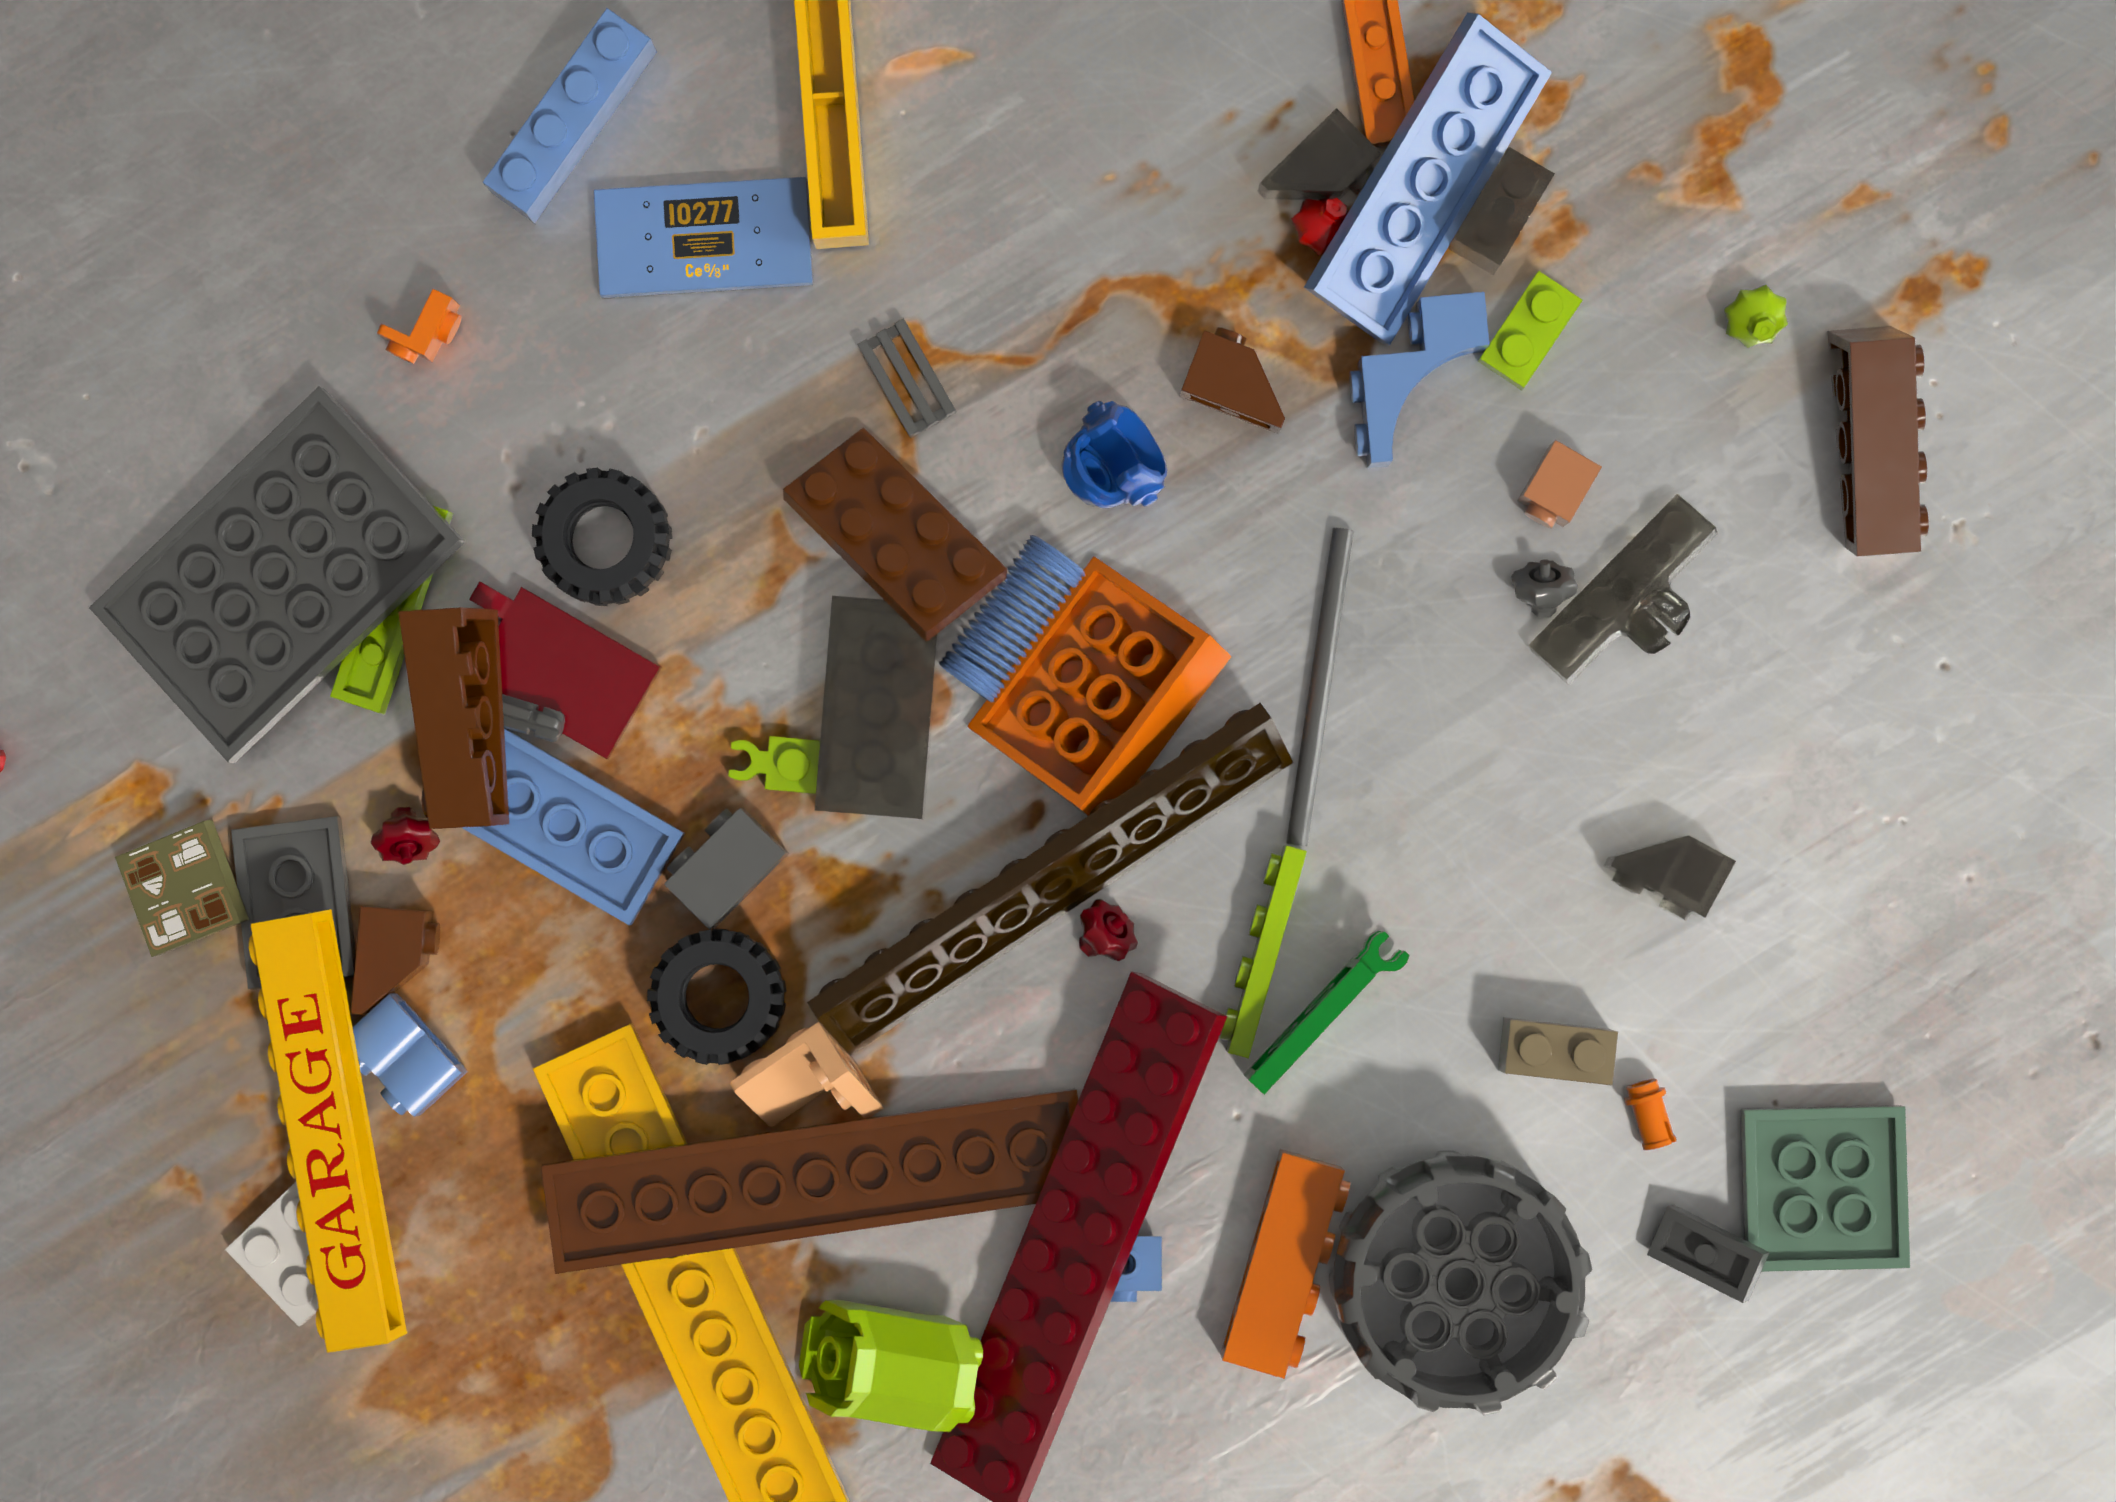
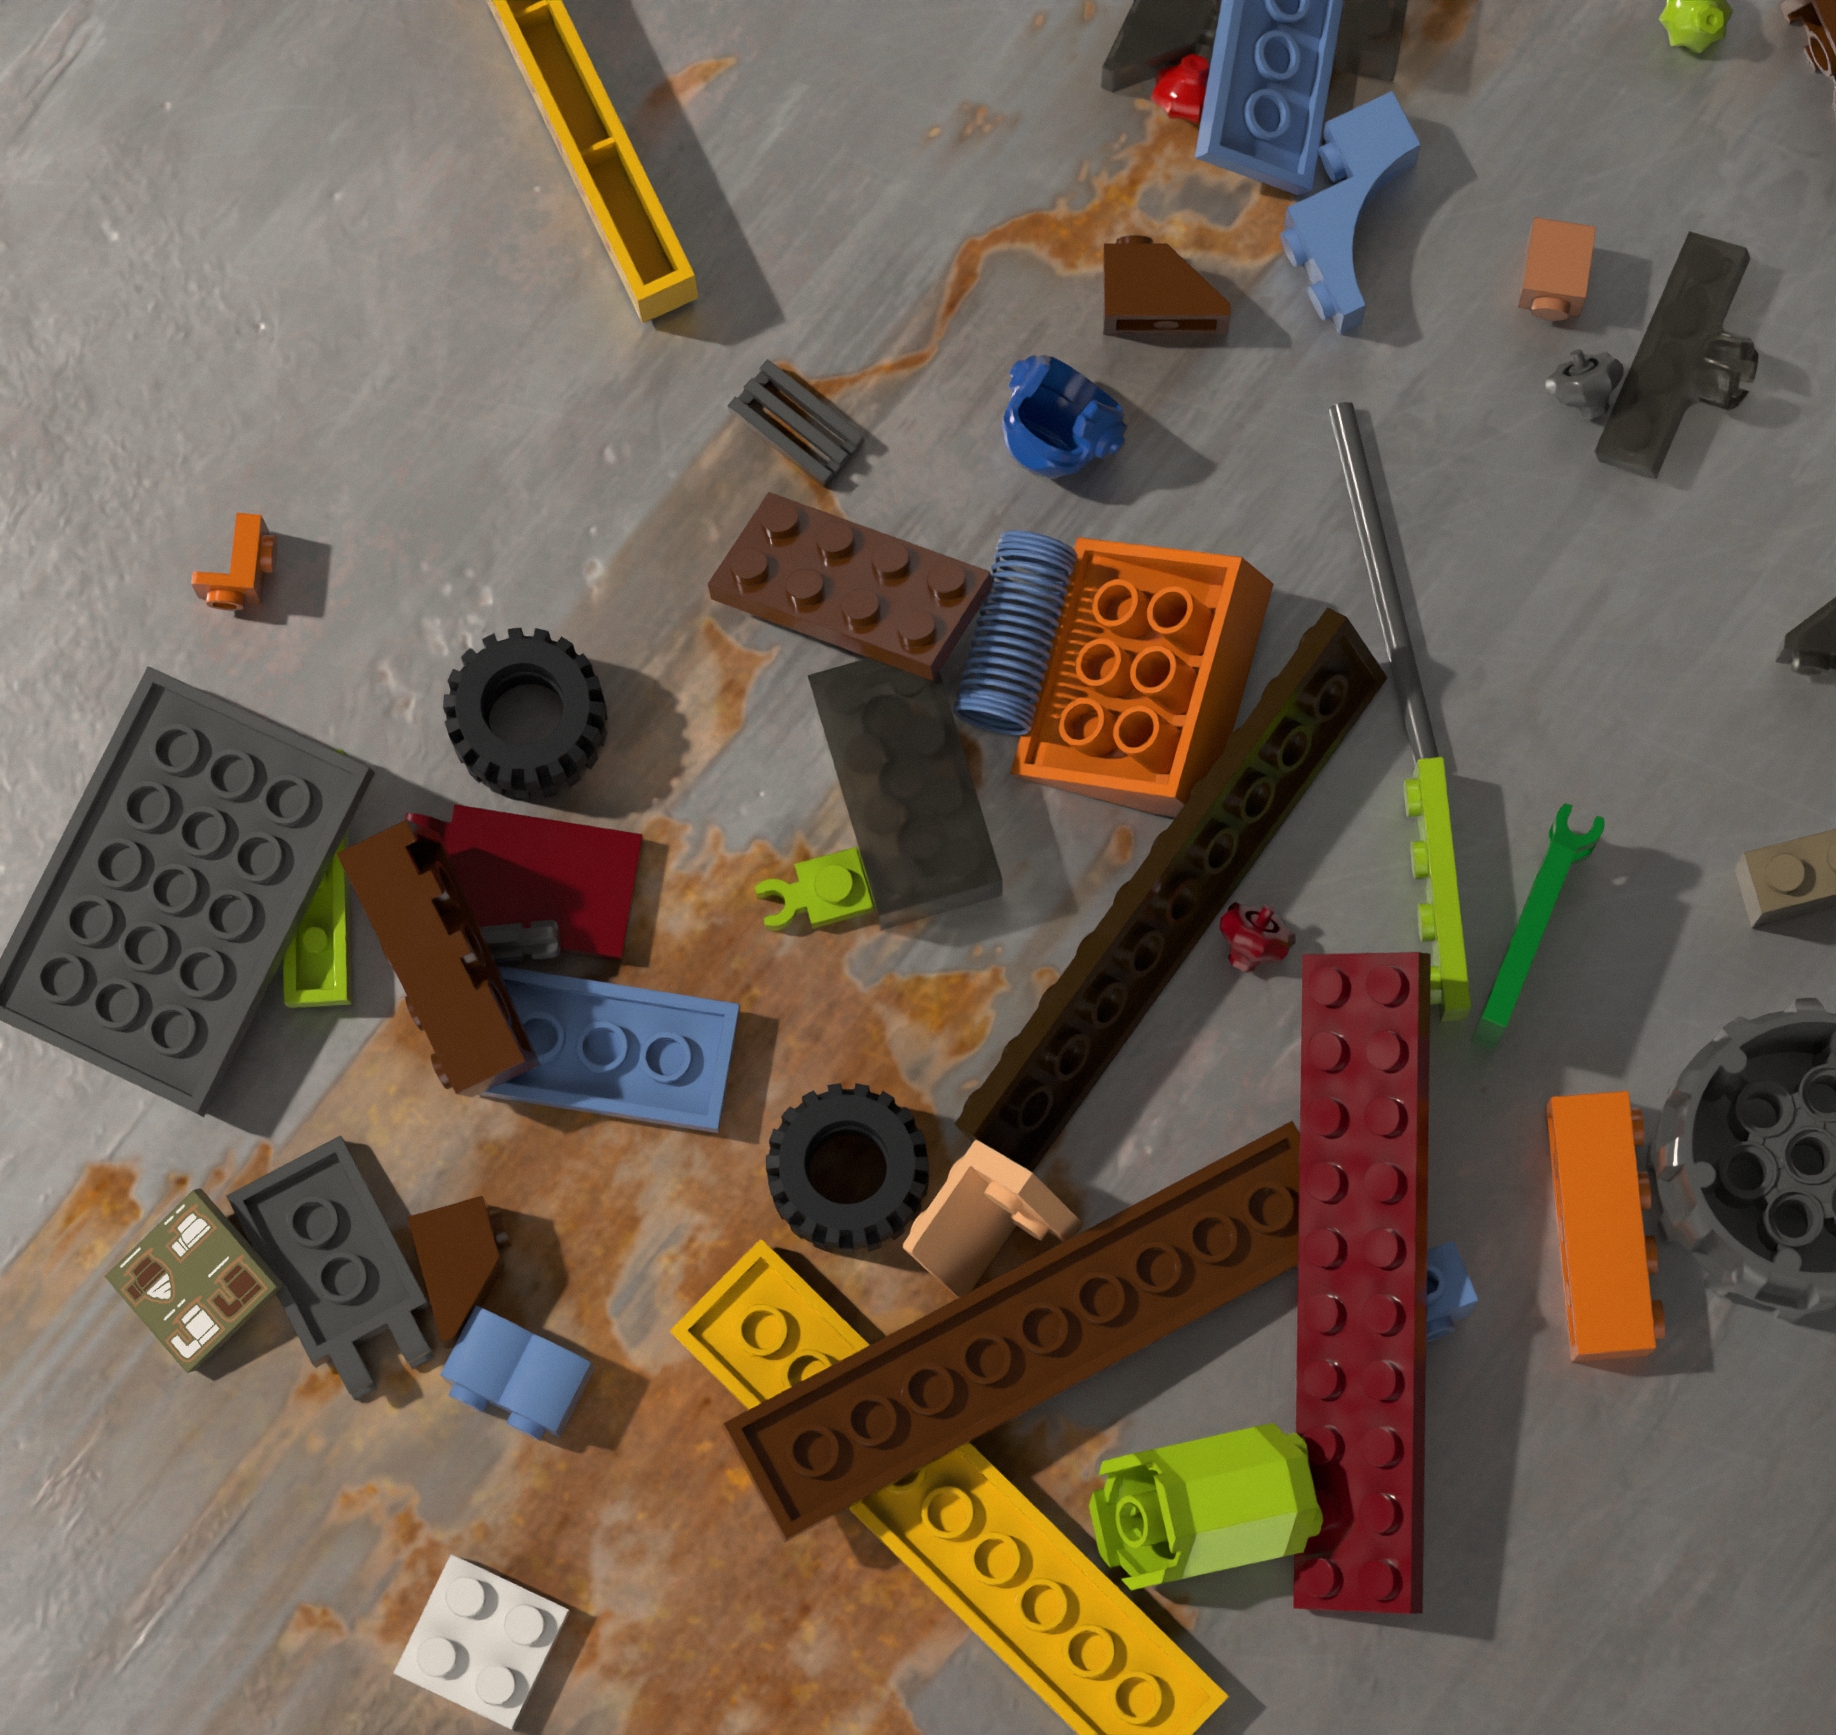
camera: 20 degrees left, 10 degrees down
yellow brick [249,909,407,1353] -> none
dark red piece [371,807,440,865] -> none
medium blue brick [483,8,657,223] -> none
medium blue tile [594,177,813,298] -> none
dark grey brick [664,808,789,930] -> none
lime plate [1478,271,1583,391] -> none

